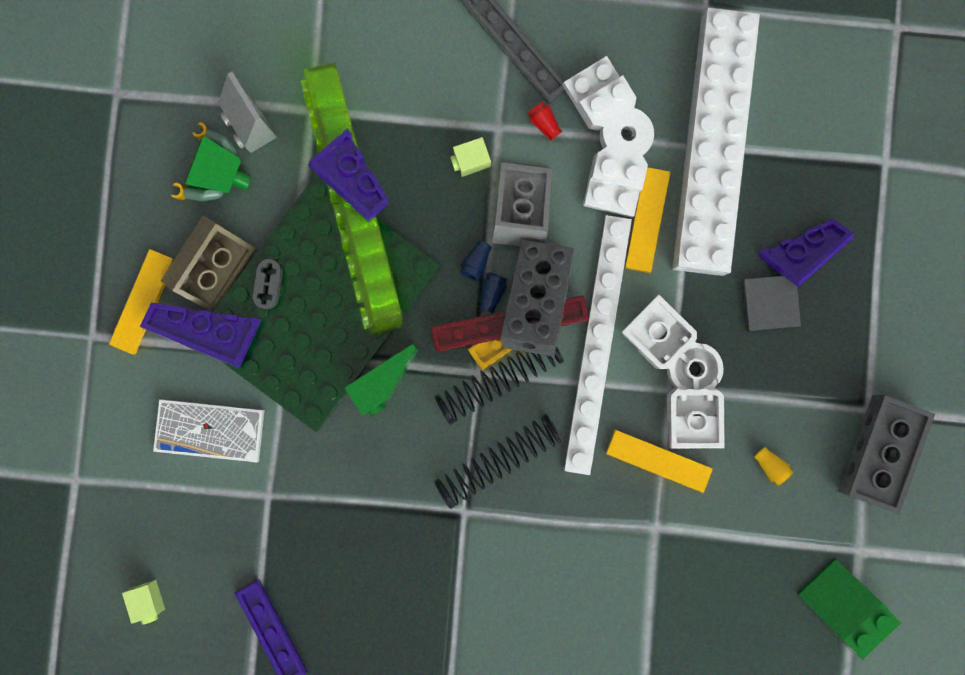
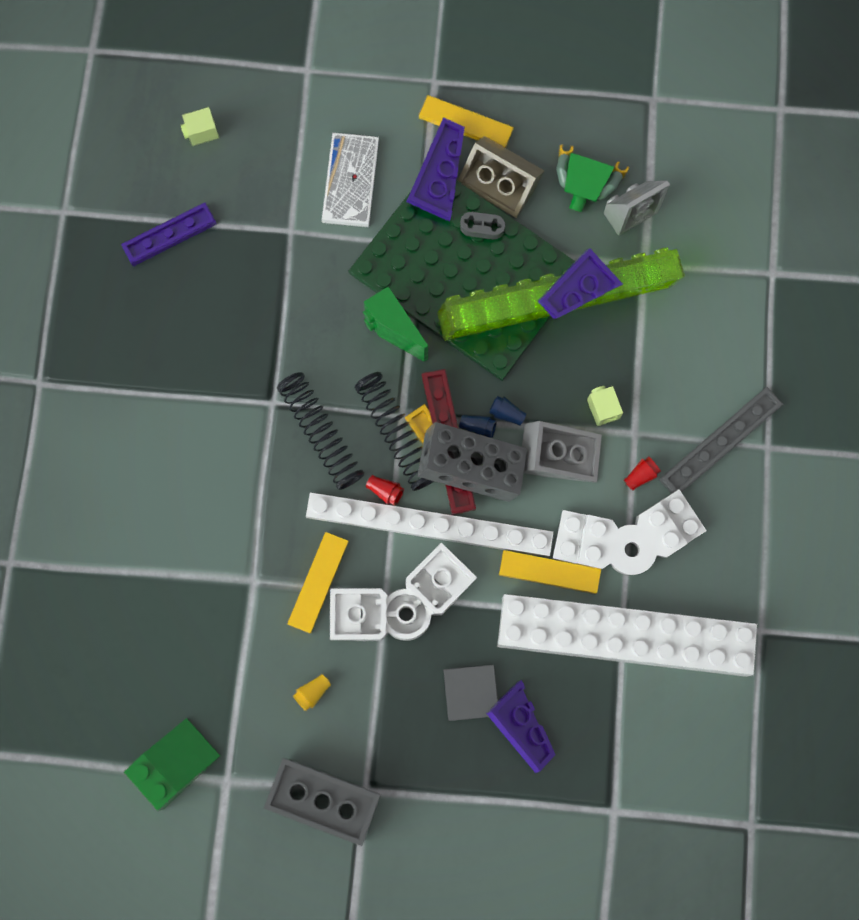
camera: 90 degrees right, 10 degrees down
none -> red cone [366,475,404,506]

